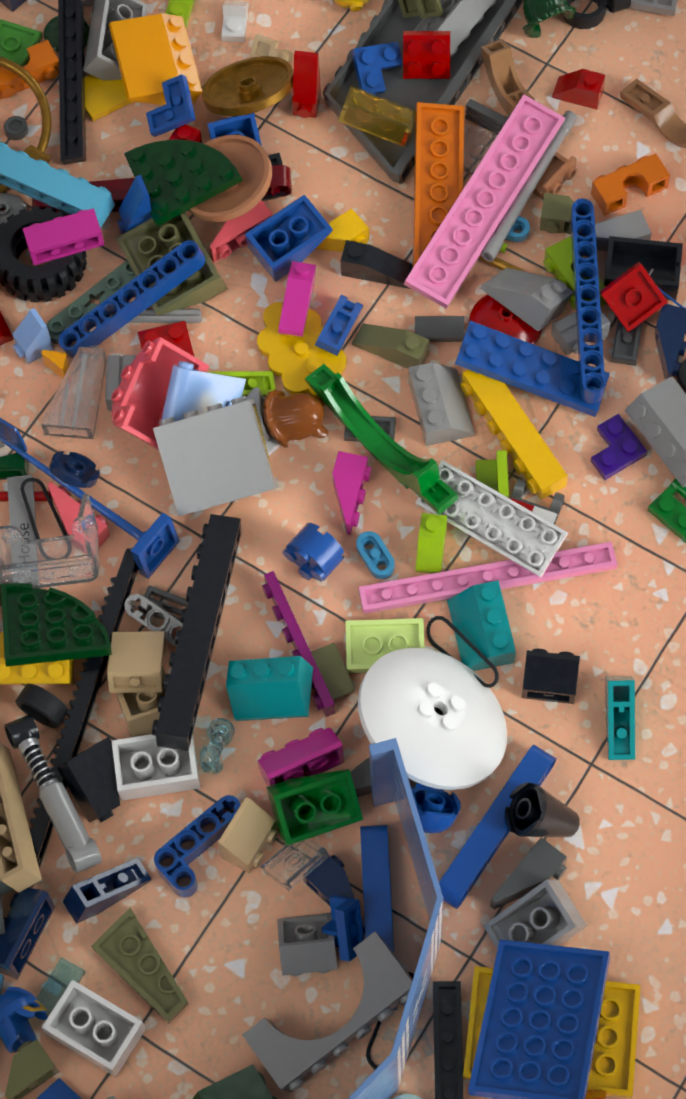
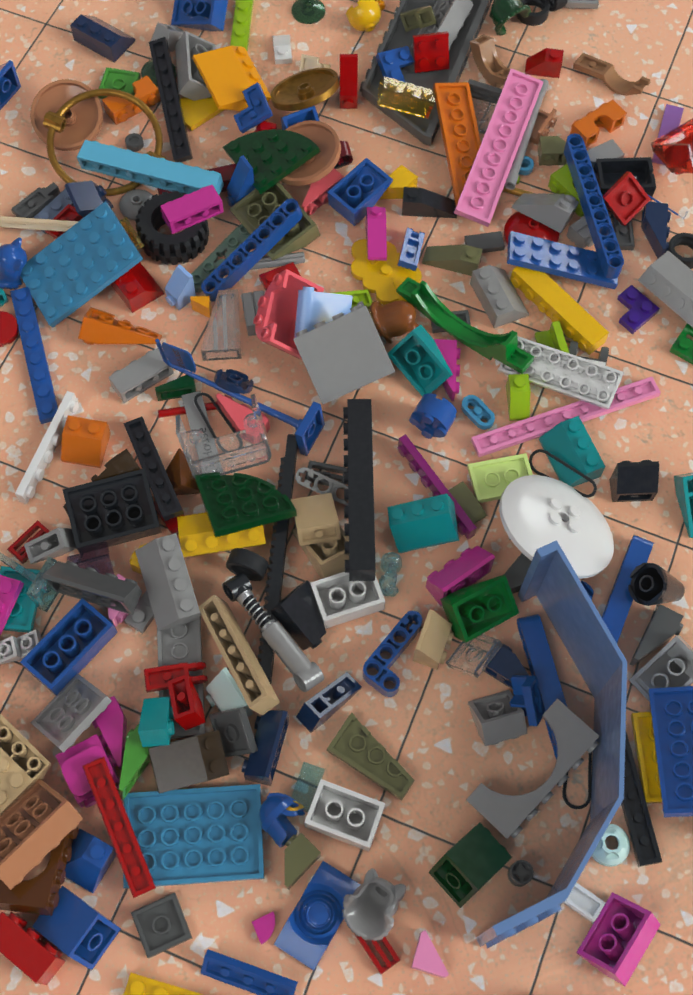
camera: 15 degrees left, 0 degrees up
none -> teal slope [387,325,453,396]

